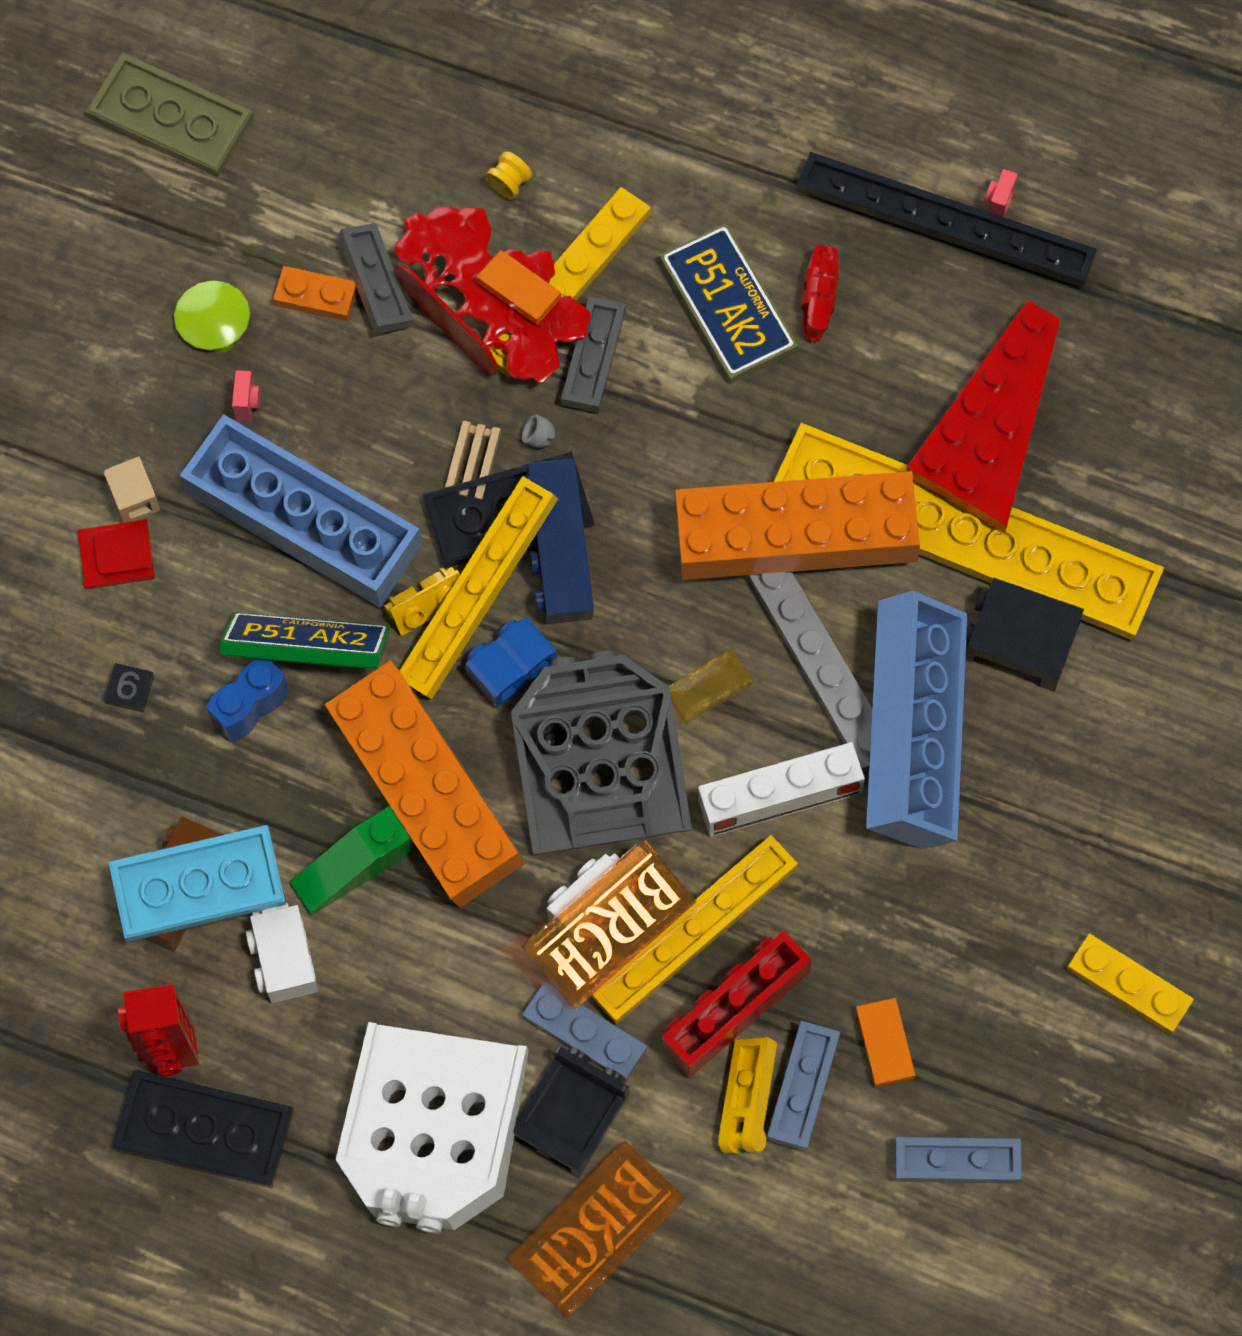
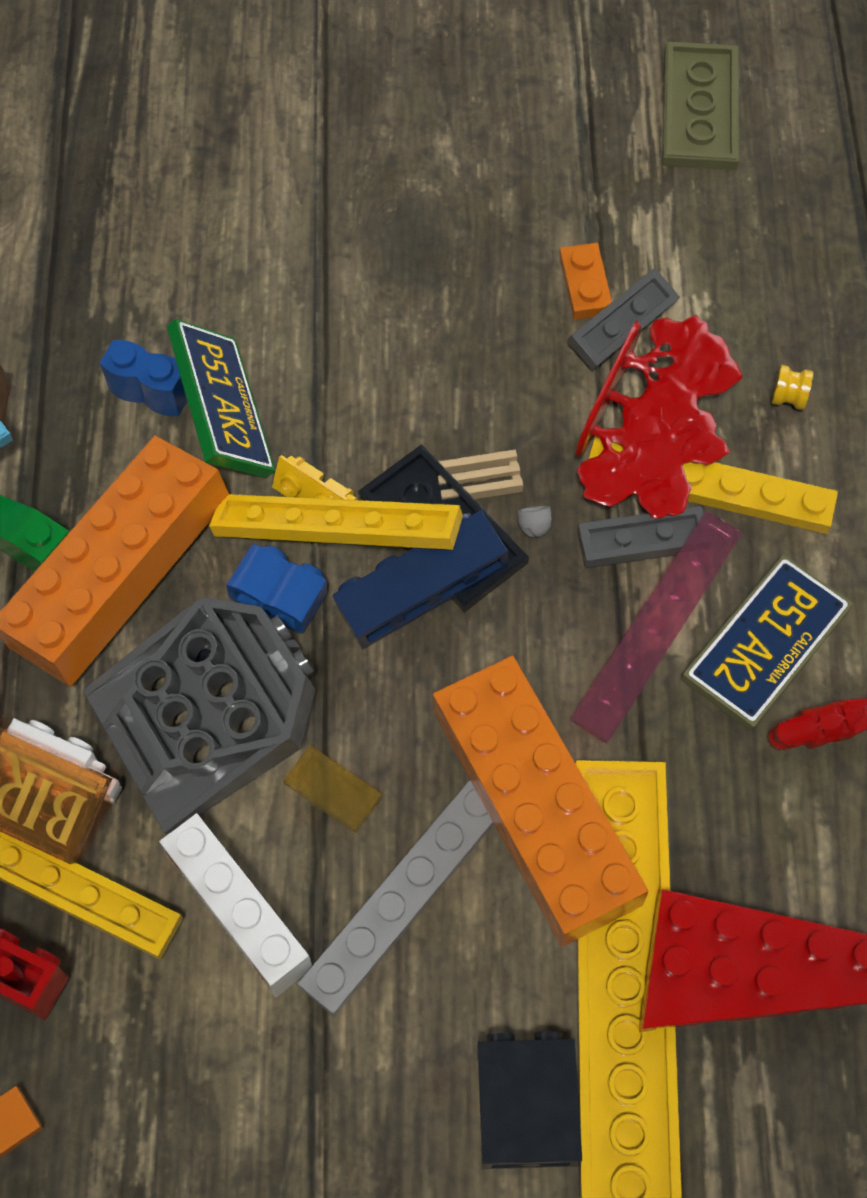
camera: 65 degrees right, 5 degrees down
red piece [78,519,155,590] -> none
tan panel [104,456,161,523] -> none
black tile [104,663,155,713] -> none
lime dish [174,280,250,353] -> none
medium blue brick [180,414,423,608] -> none
coral plate [232,370,261,422] -> none
orange tile [477,250,561,325] -> none
medium blue brick [866,591,967,849] -> none
none -> clear pink tile [570,511,743,745]

